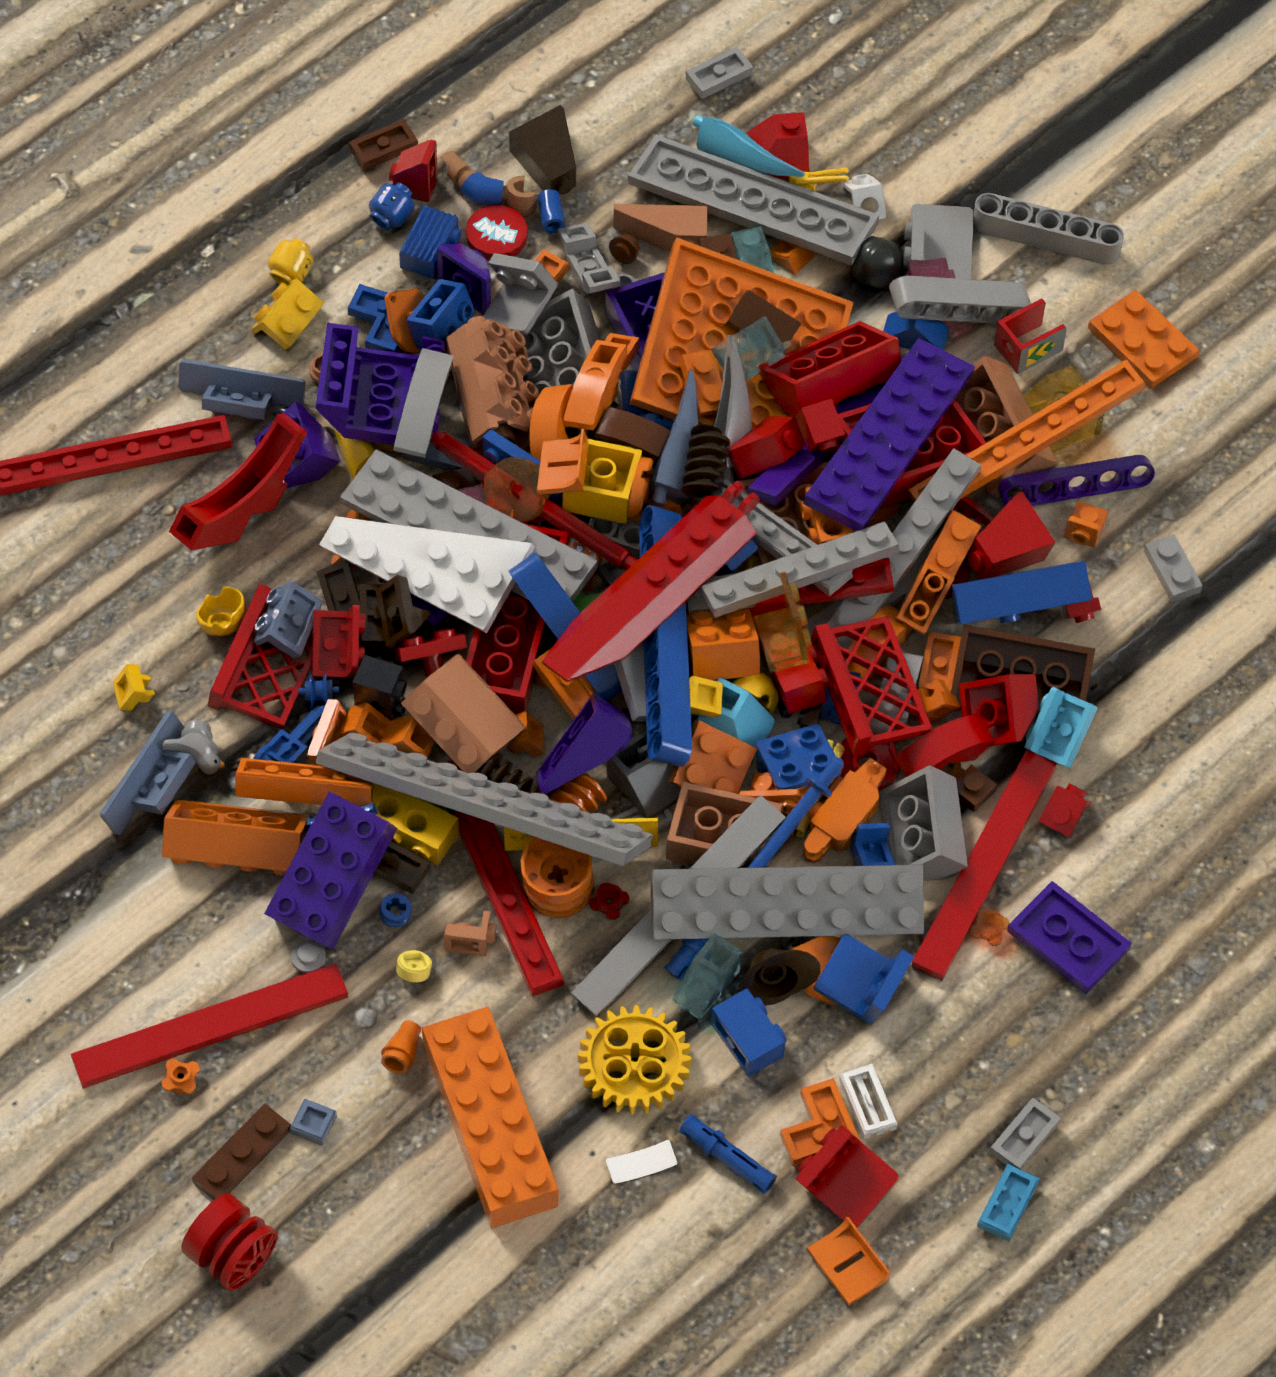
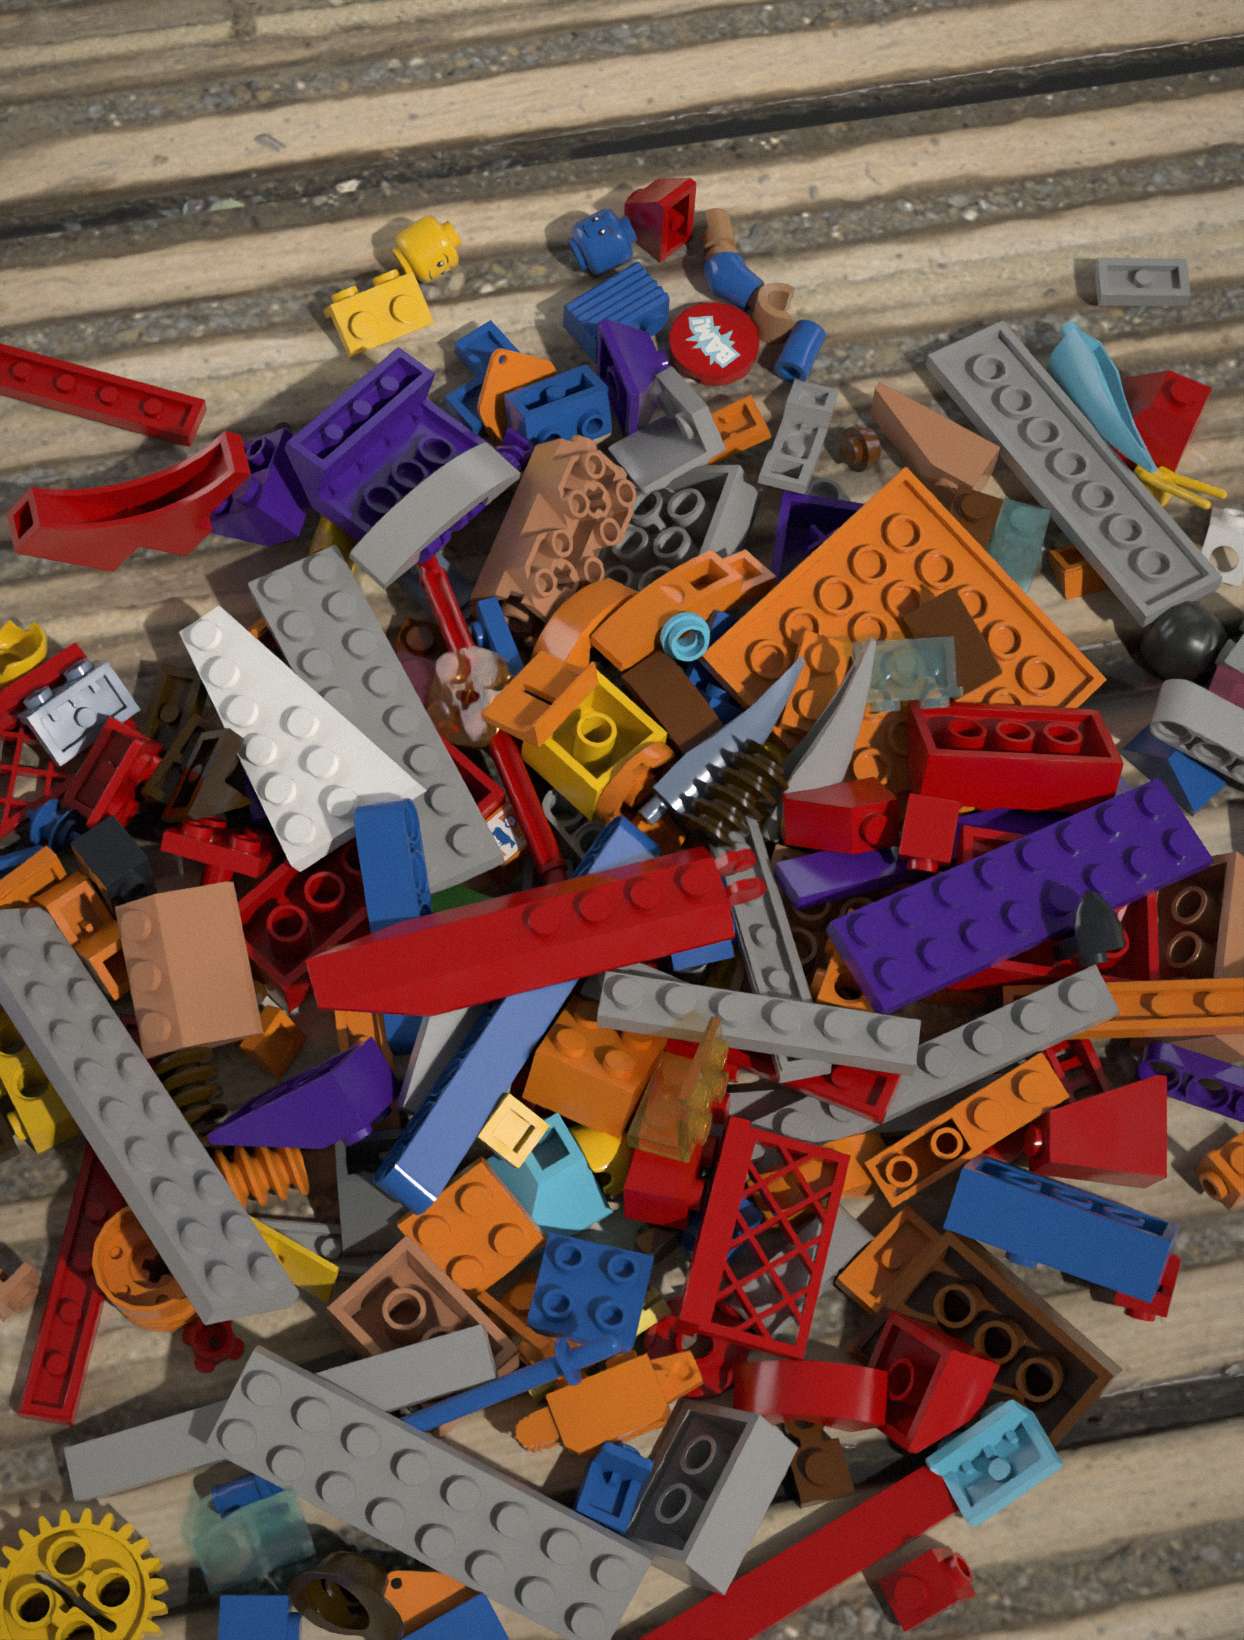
camera: 30 degrees right, 5 degrees up
sand blue bracket [178,359,306,420] -> none
reddish brown plate [349,119,418,171] -> none
dark brown slope [509,105,576,195] -> none
orange tile [917,679,961,721] -> none
none -> medium azure plate [660,612,710,661]
none -> black plate [1051,890,1127,968]

